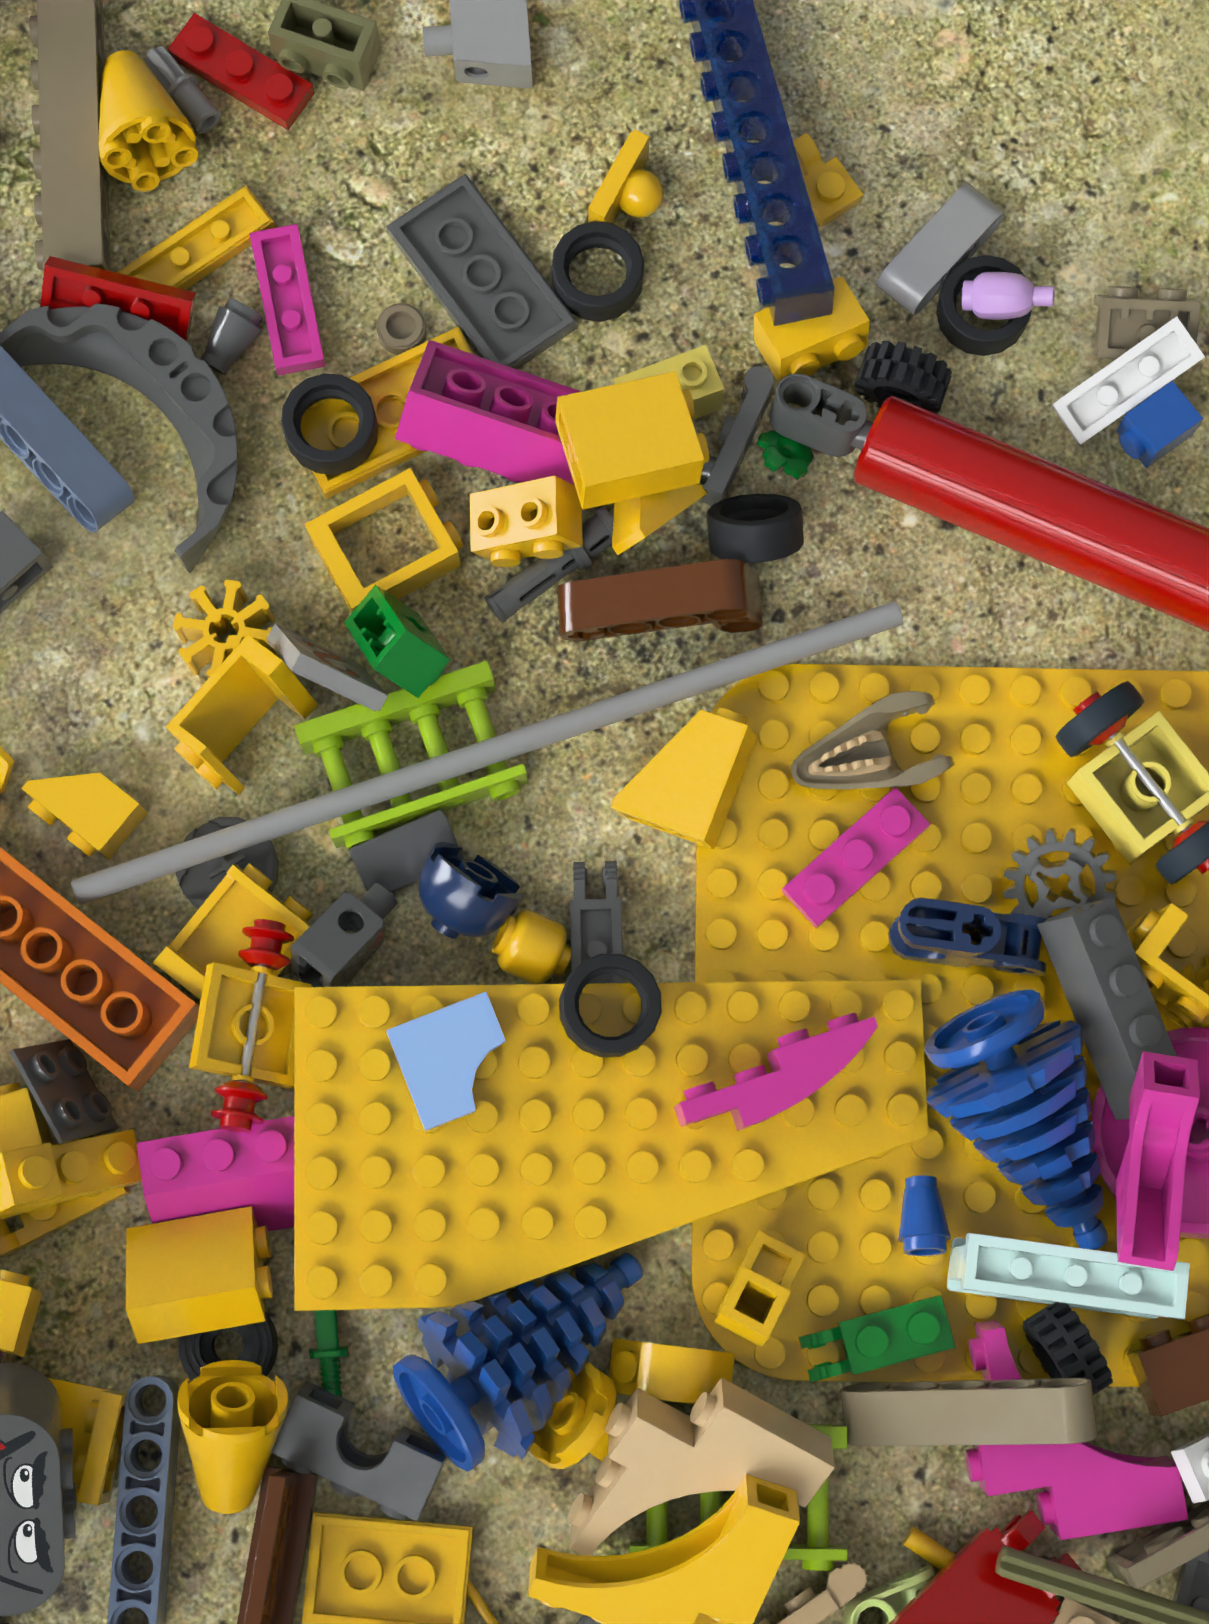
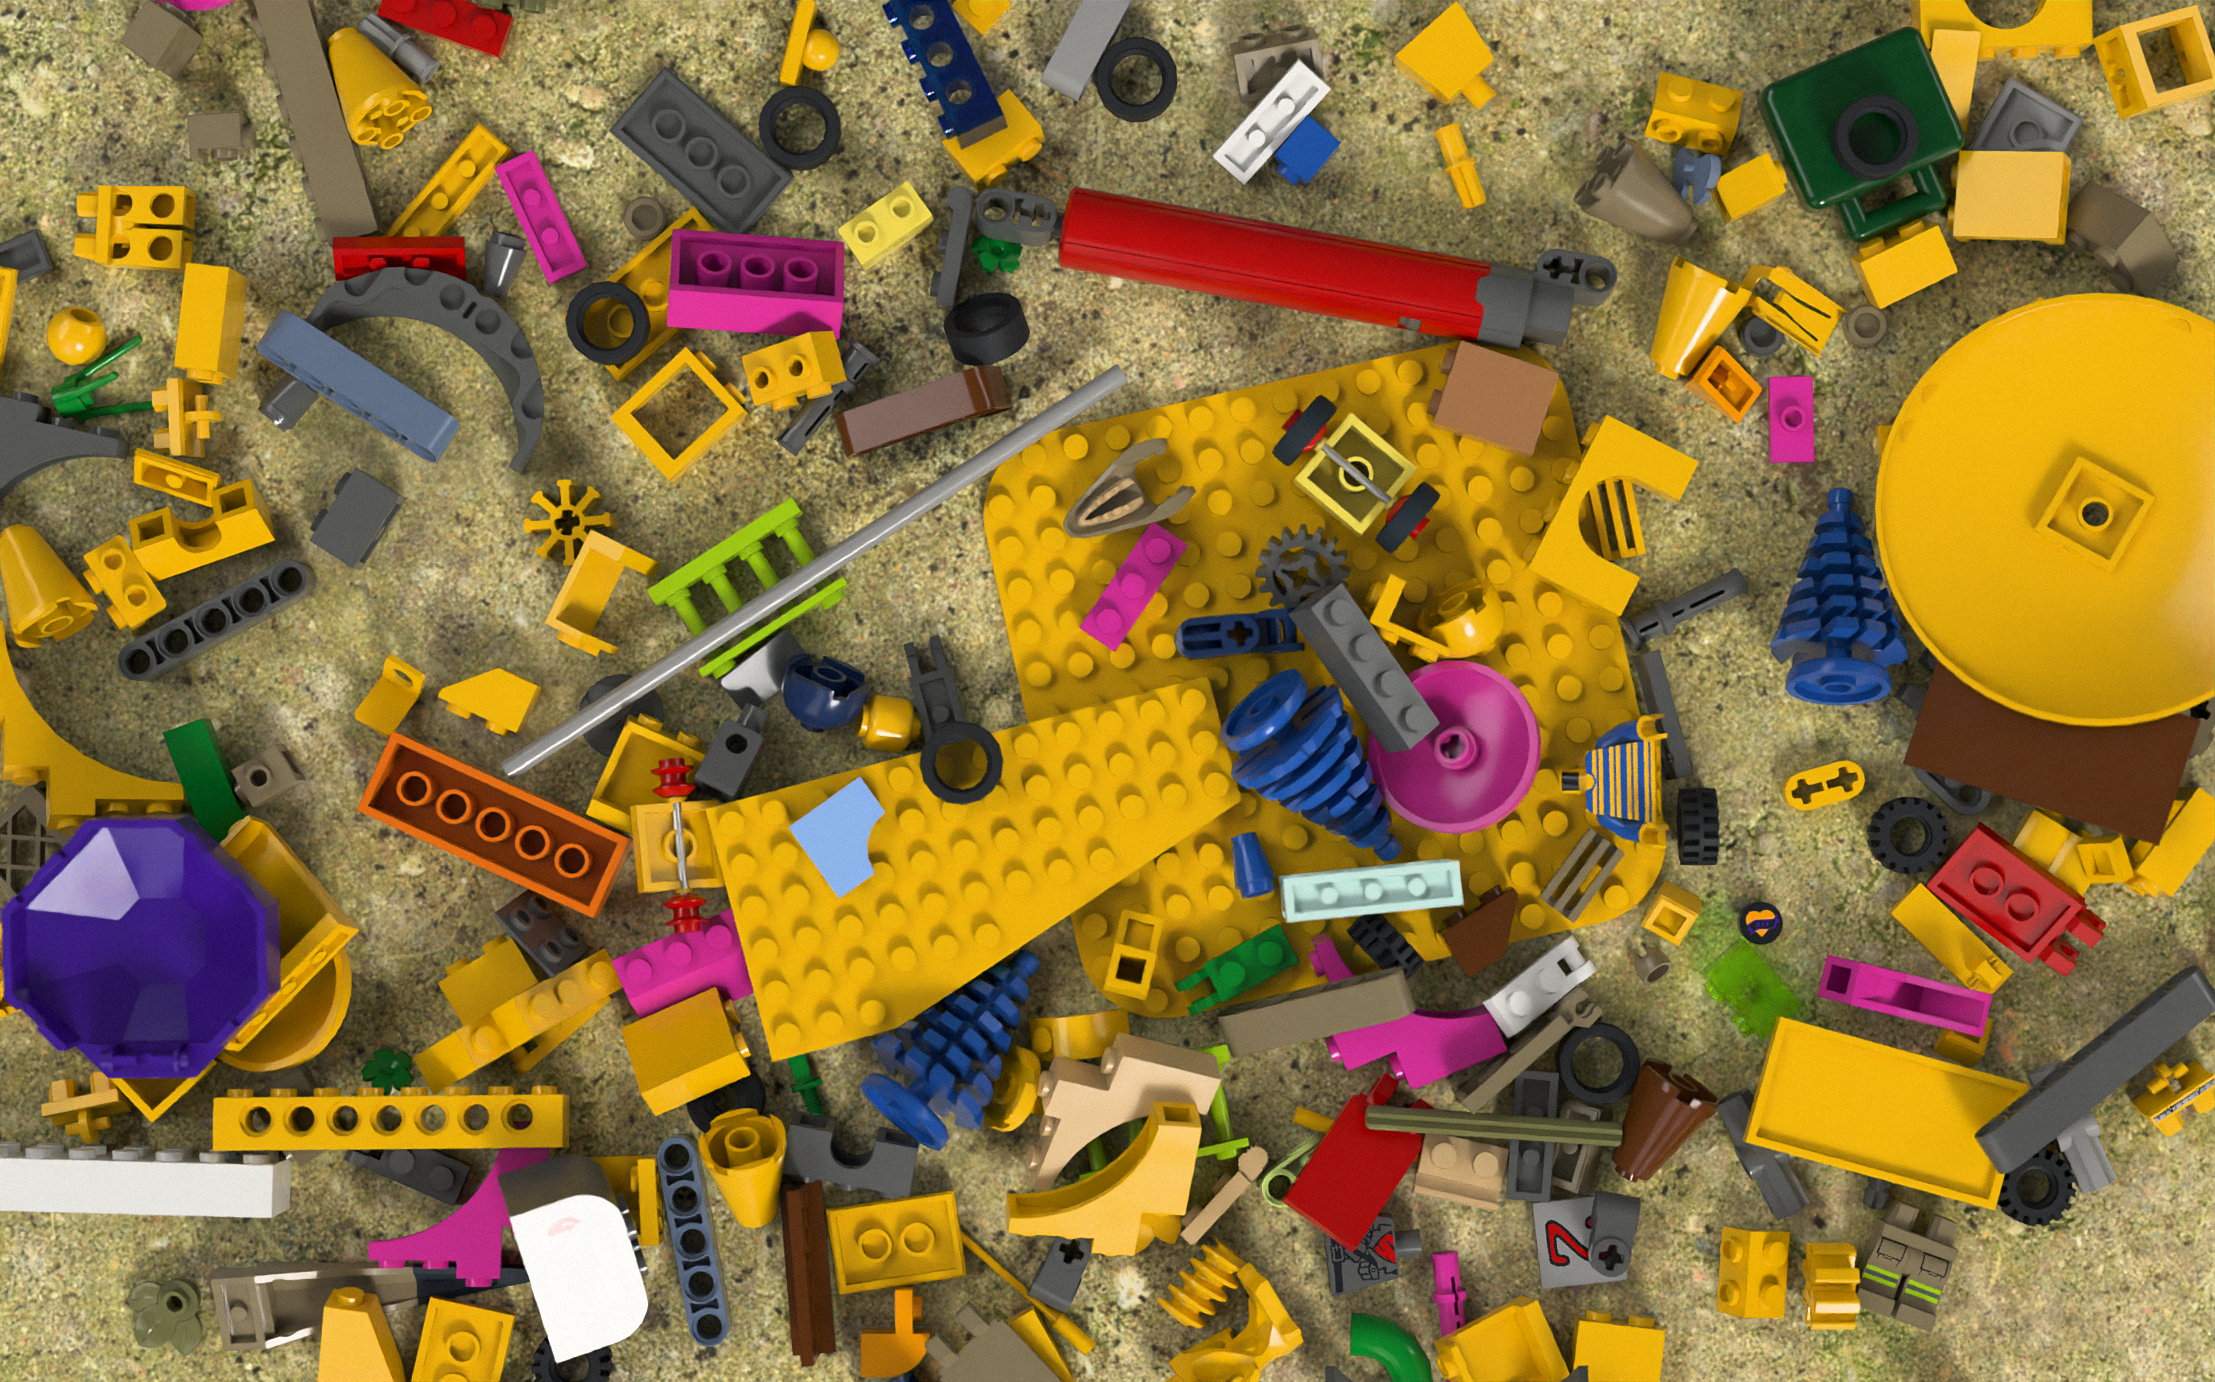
camera: 10 degrees left, 10 degrees up
light grey tile [267,624,388,711] -> none
green brick [344,584,451,698] -> none
yellow brick [555,371,709,510] -> none
yellow slope [610,708,757,850] -> none
yellow slope [612,484,707,555] -> none
dark pink slope [674,1012,878,1131] -> none
black tyre [855,341,952,414] -> none
lavender plant [962,272,1055,320] -> none
dark pink arch [1116,1051,1200,1271] -> none

